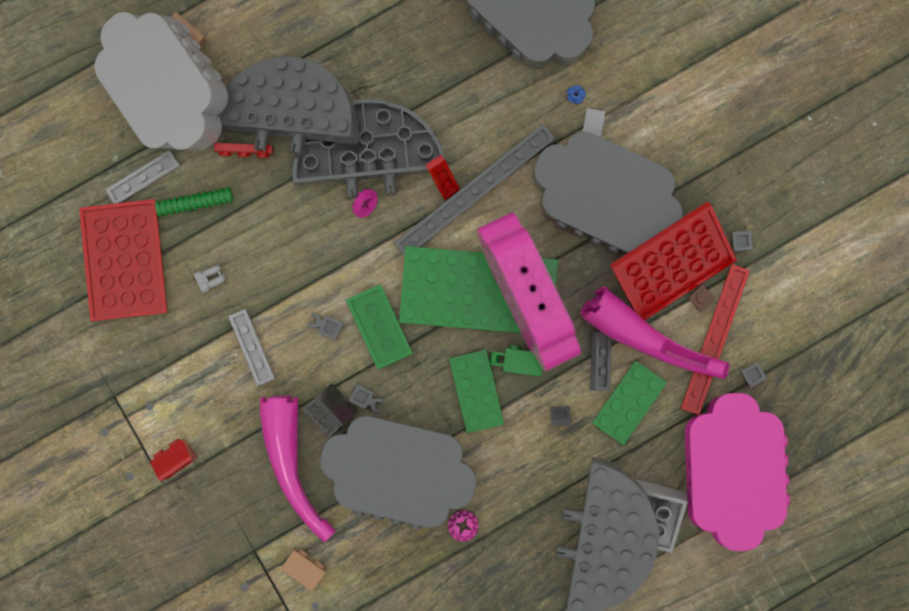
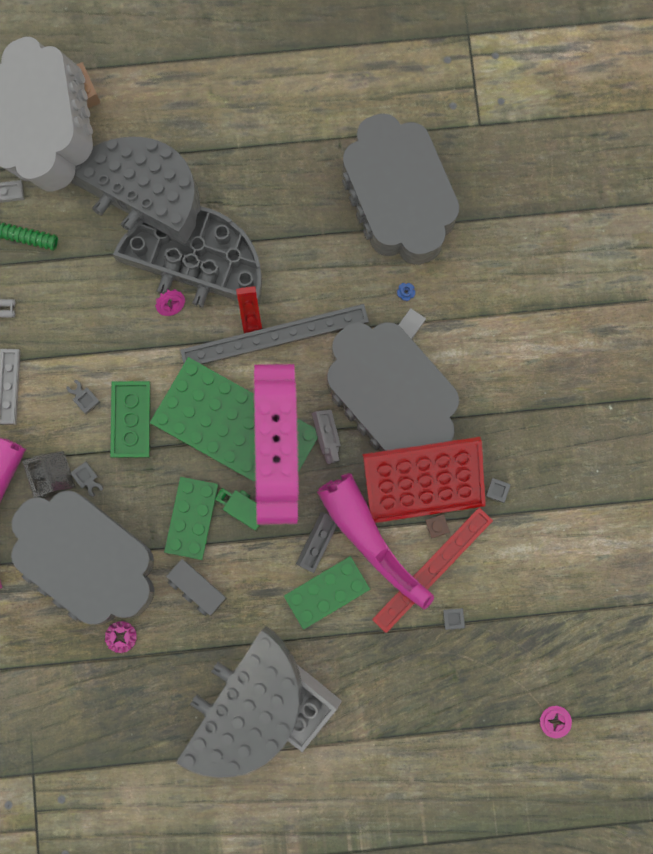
camera: 20 degrees right, 5 degrees down
red plate [214,143,274,159] -> none
dark grey plate [550,406,571,426] -> none
dark pink brick [685,393,790,551] -> none
none -> dark grey brick [166,559,227,616]
none -> light grey hinge [312,409,341,464]
none -> dark pink gear [540,706,572,738]

